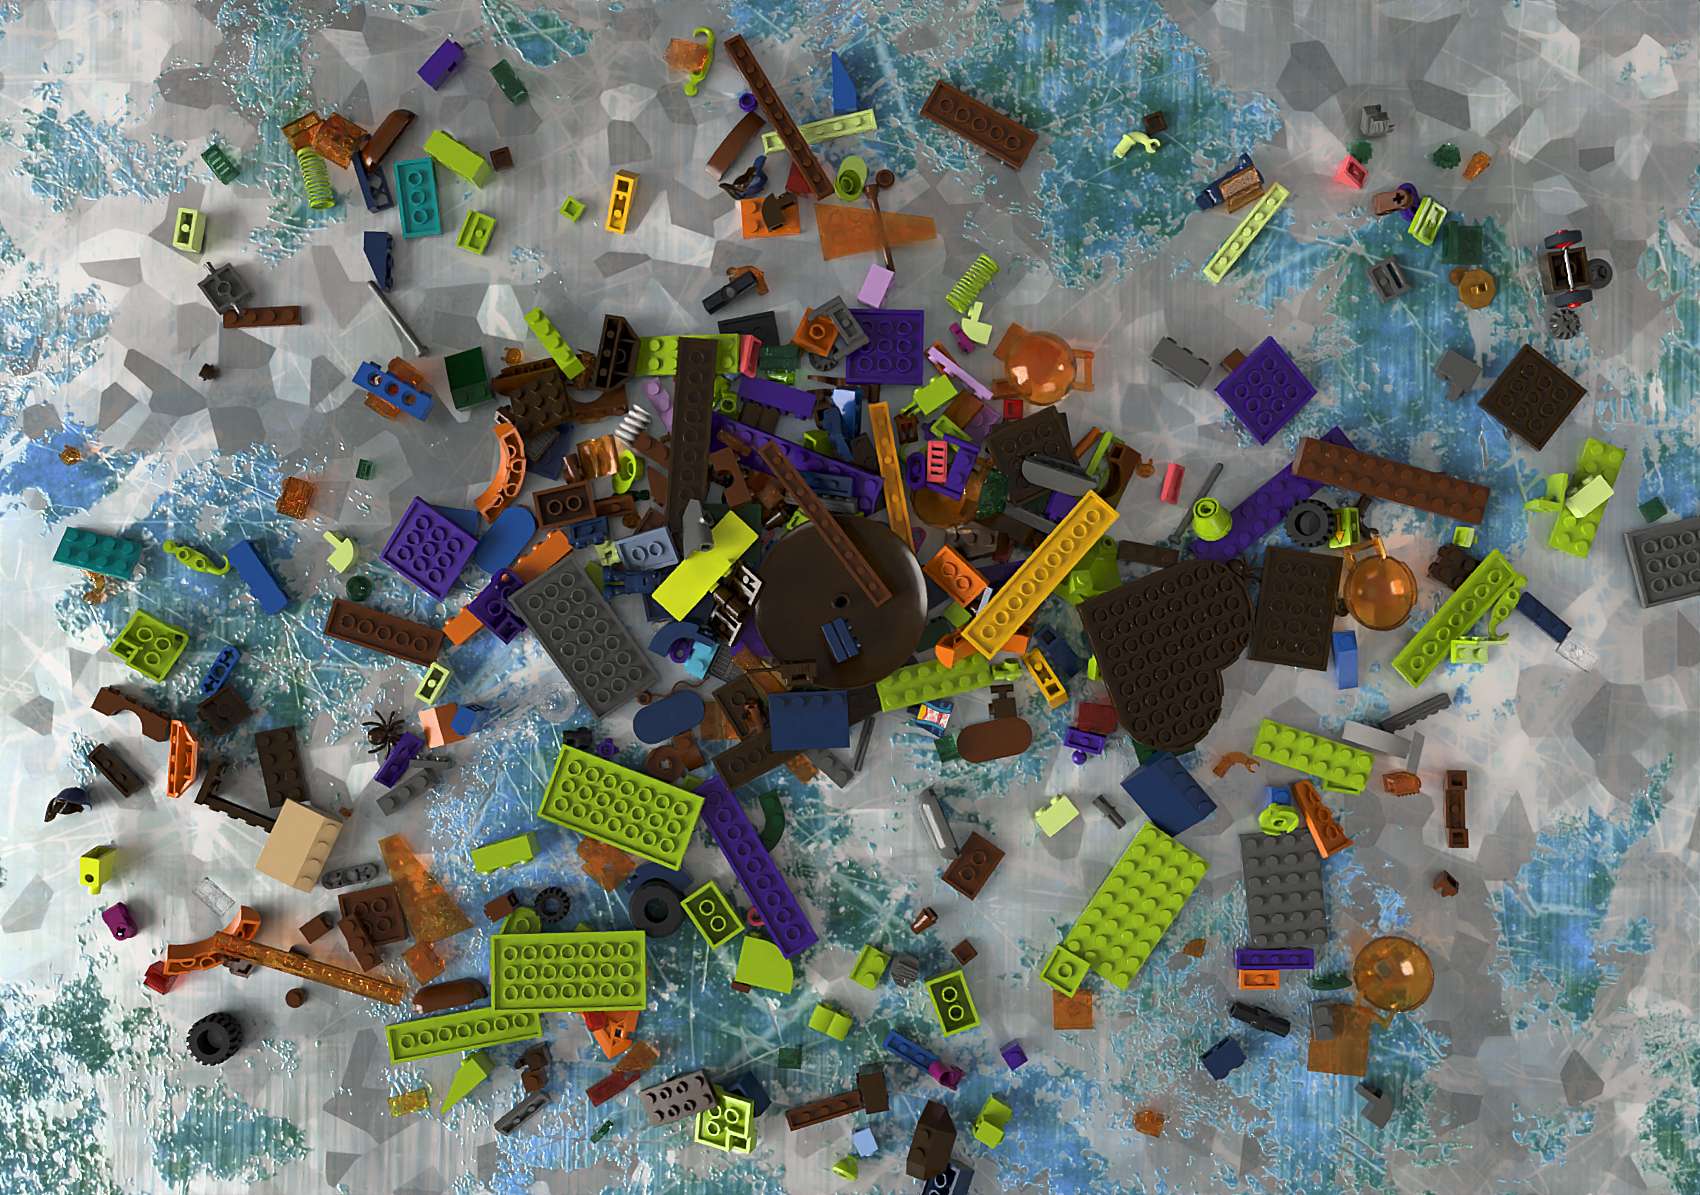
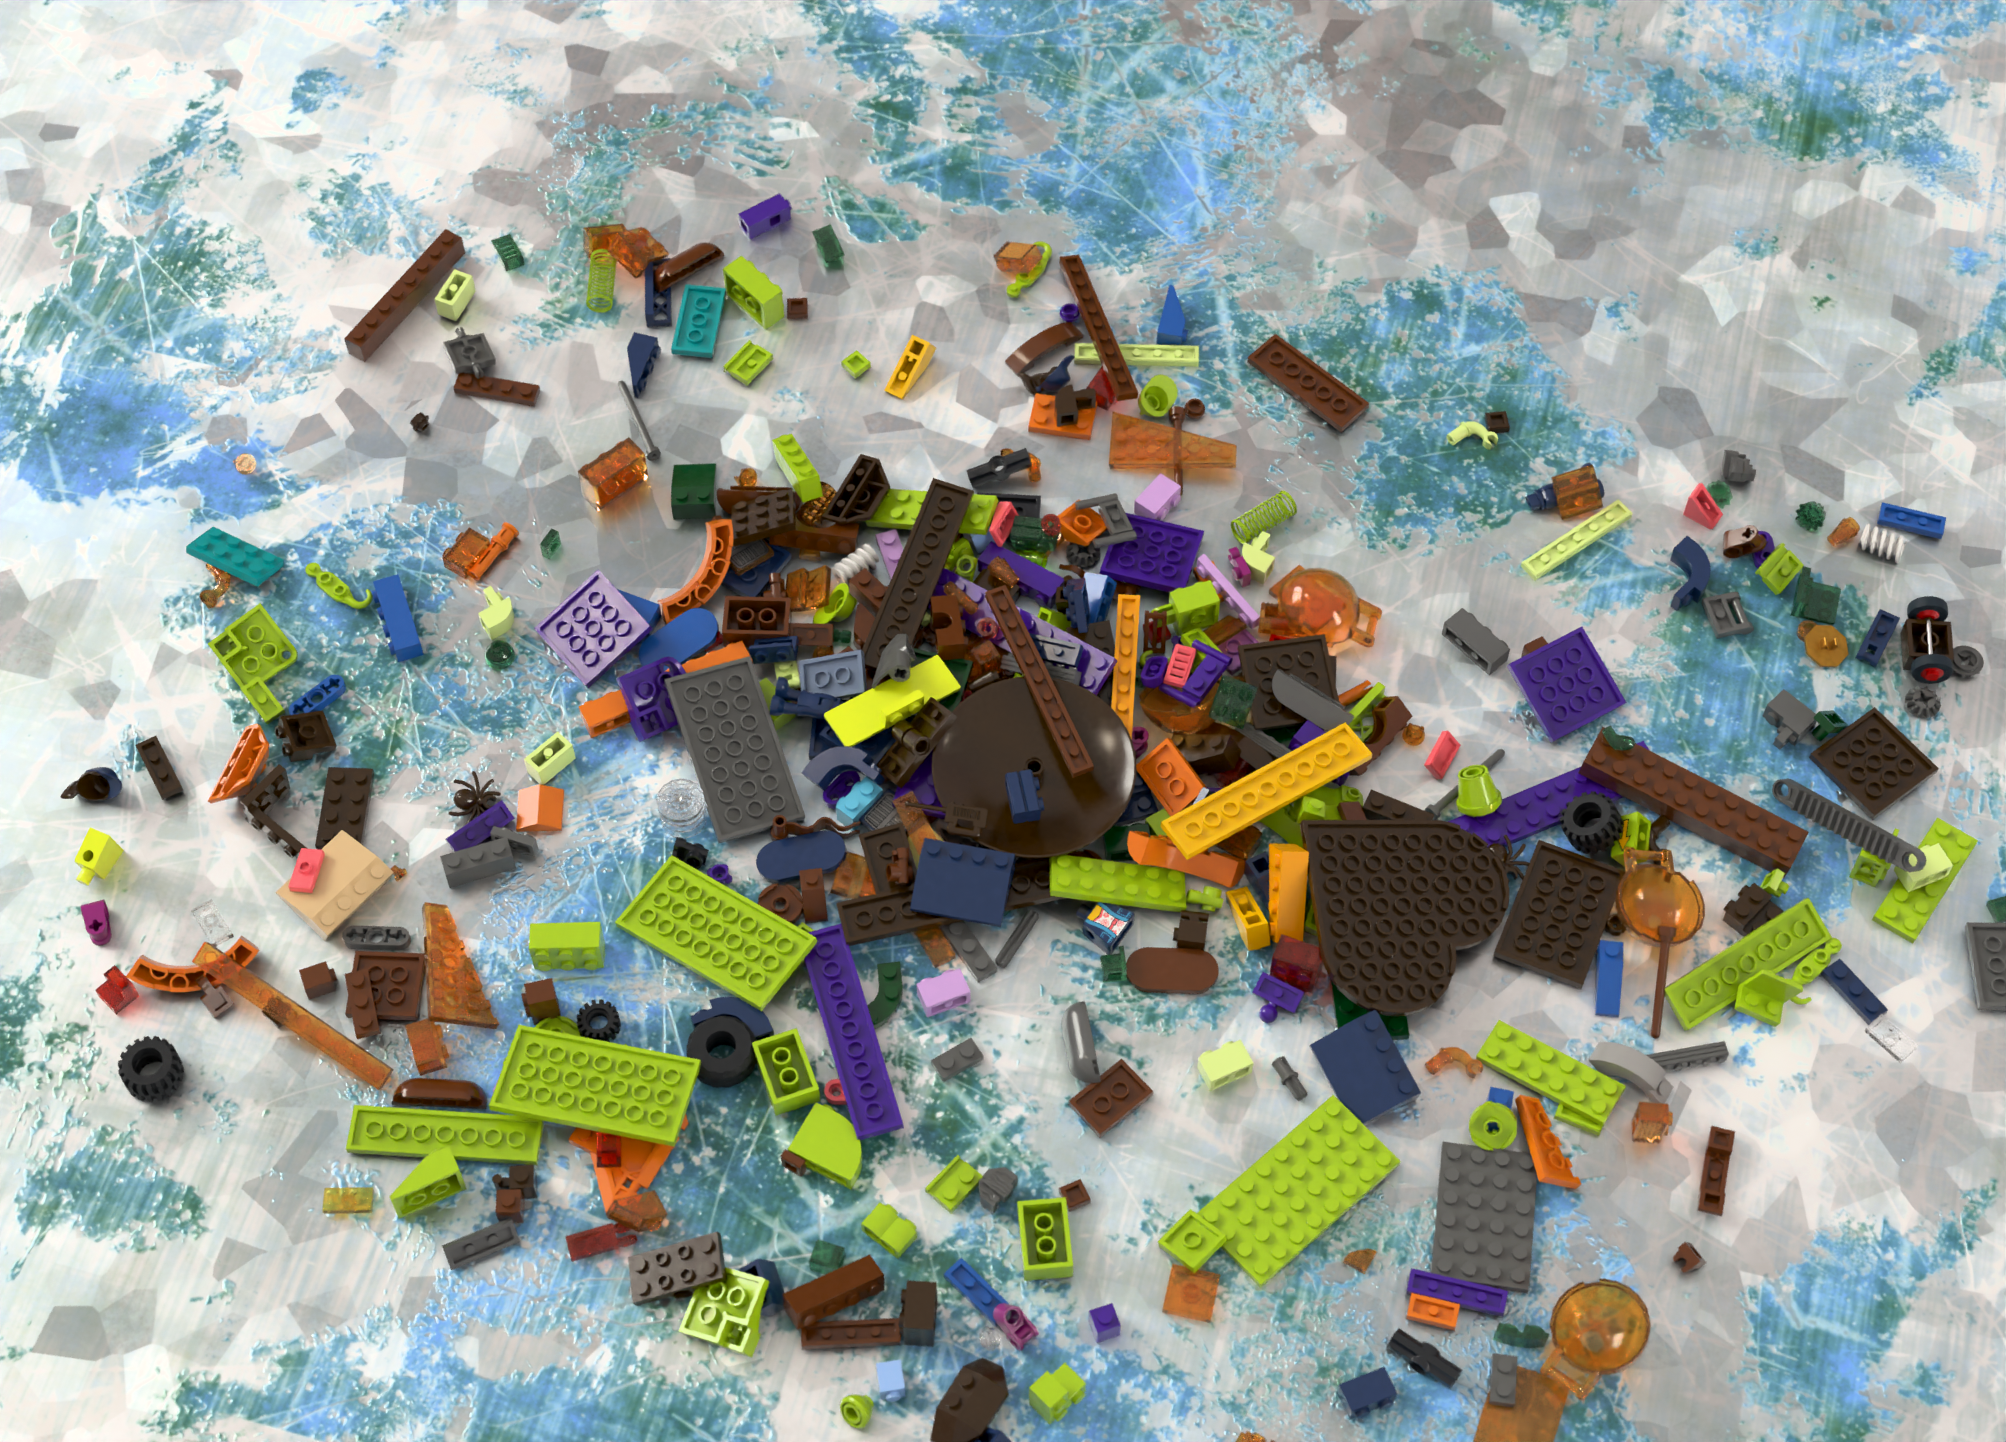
camera: 10 degrees right, 30 degrees down
reddish brown arch [91,685,173,742] -> none
reddish brown plate [285,988,305,1008] -> none
reddish brown plate [323,598,445,668] -> none
blue brick [352,361,436,422] -> none
blue brick [450,702,491,736] -> none
clear orange plate [576,835,636,894] -> none
clear green tile [590,1120,614,1144] -> none
reddish brown cone [910,907,938,935] -> none
none -> lime plate [240,676,285,725]
none -> coral plate [288,848,325,893]
none -> reddish brown brick [344,229,465,362]
none -> orange pin [468,522,519,581]
none -> reddish brown brick [783,1255,884,1330]
none -> lavender brick [917,968,971,1018]
none -> dark grey plate [931,1038,984,1082]
none -> clear red bush [977,617,999,639]
none -> clear plate [980,1326,1000,1351]
none -> clear orange cone [987,556,1020,587]
none -> clear red bush [1041,514,1061,536]
none -> light orange wedge [1268,843,1309,943]
none -> reddish brown tile [1337,801,1367,820]
none -> clear green arm [1602,726,1635,751]
none -> reddish brown piece [1651,926,1677,1039]
none -> dark blue arch [1670,536,1711,611]
none -> dark grey gear [1772,778,1926,872]
none -> dark green tile [1811,710,1849,741]
none -> dark blue plate [1855,609,1900,667]
none -> white piece [1858,524,1907,563]
none -> blue plate [1877,502,1946,539]

